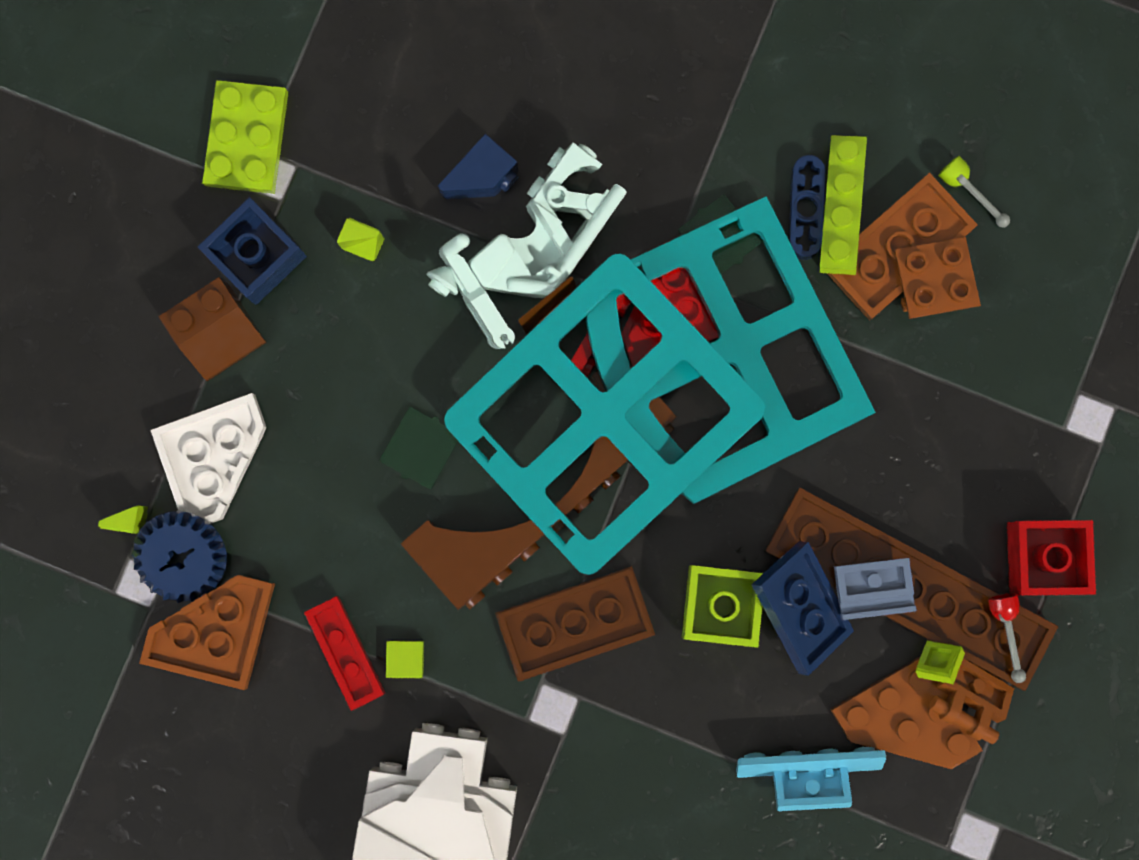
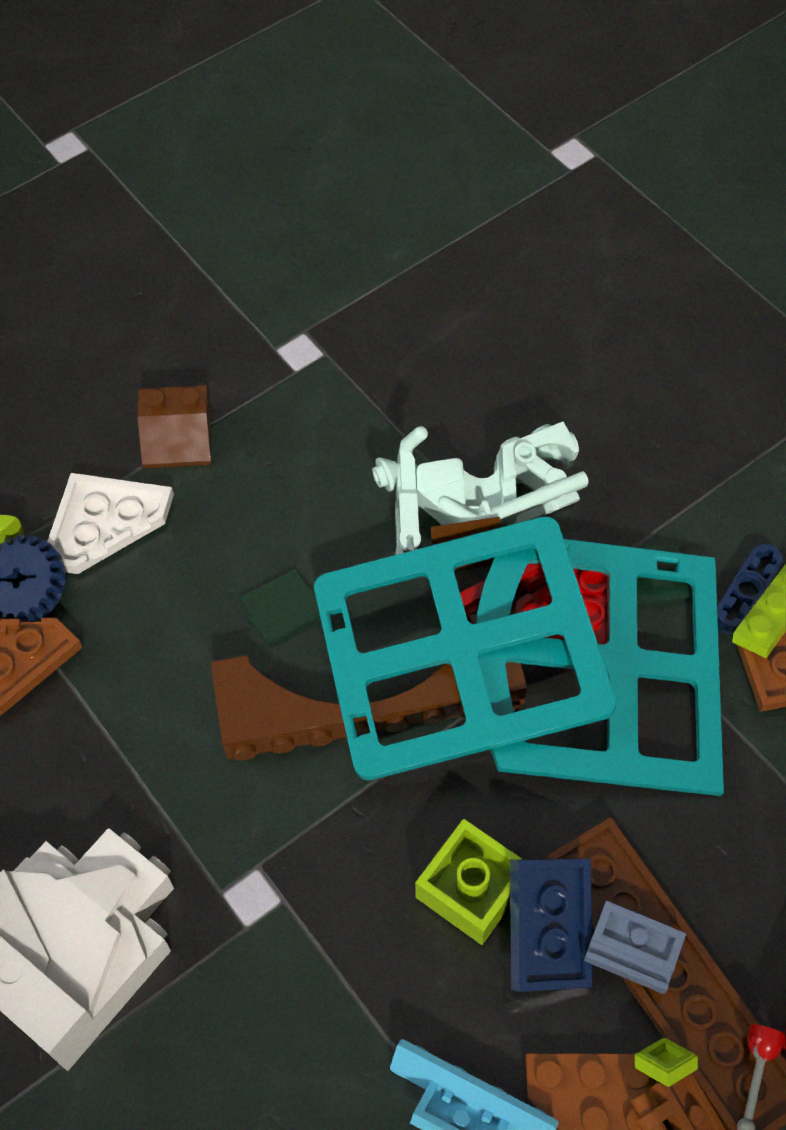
camera: 25 degrees right, 25 degrees down
dark blue brick [198,197,307,305] -> none
lime plate [202,80,288,194] -> none
red plate [304,596,386,711] -> none
lime slope [337,218,384,261] -> none
lime tile [386,641,424,678] -> none
dark blue slope [438,134,519,199] -> none
reddish brown tile [495,566,655,682] -> none

